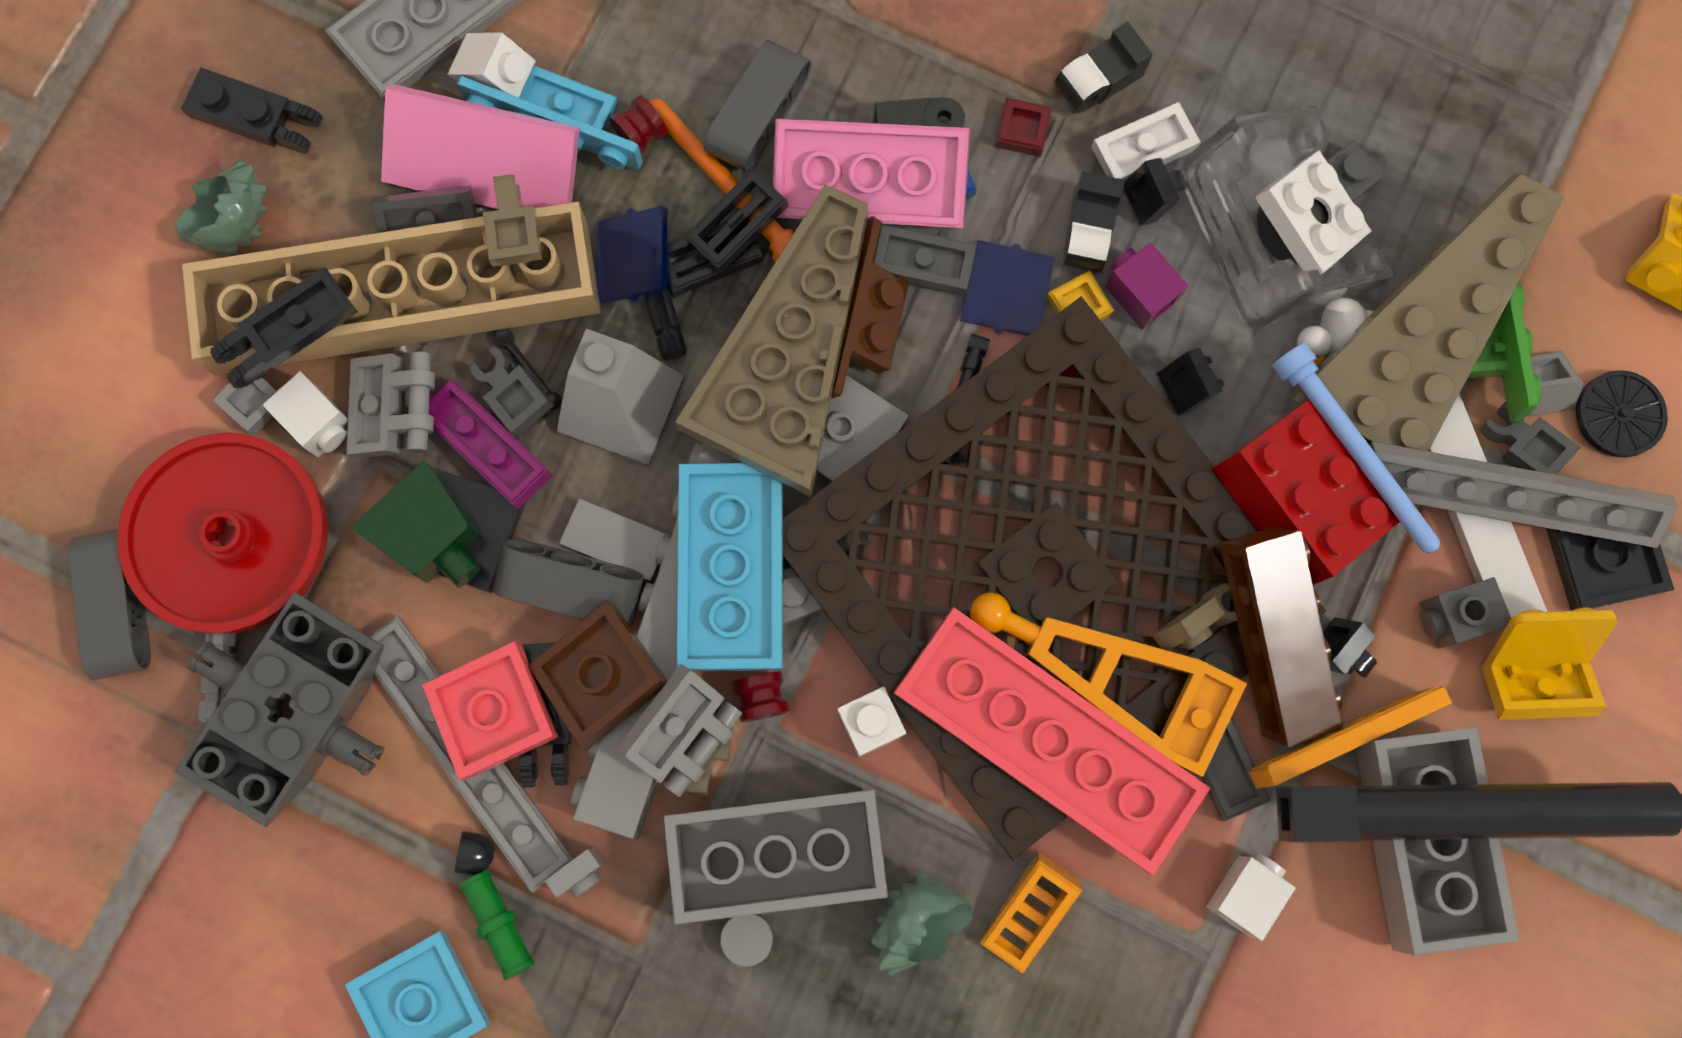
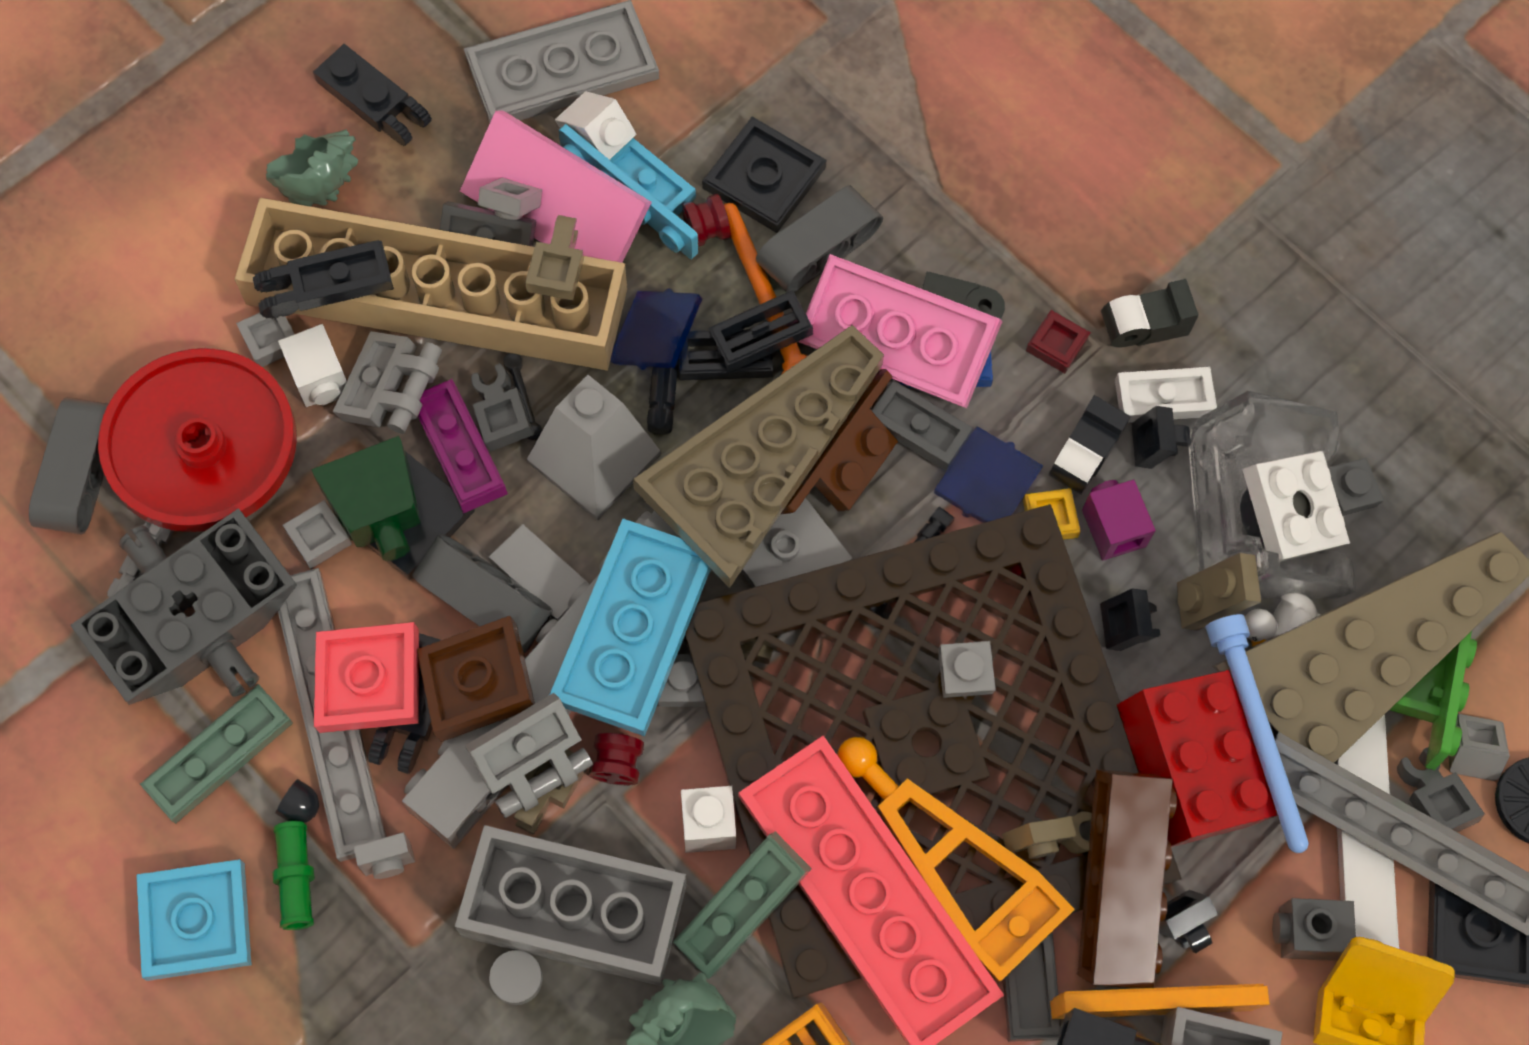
camera: 20 degrees right, 10 degrees down
none -> sand green tile [140,684,293,824]
none -> light grey plate [283,500,352,569]
none -> light grey plate [478,178,542,220]
none -> sand green tile [673,831,812,979]
none -> black tile [702,116,827,233]
none -> light grey plate [938,641,996,698]
none -> dark tan plate [1177,553,1261,630]

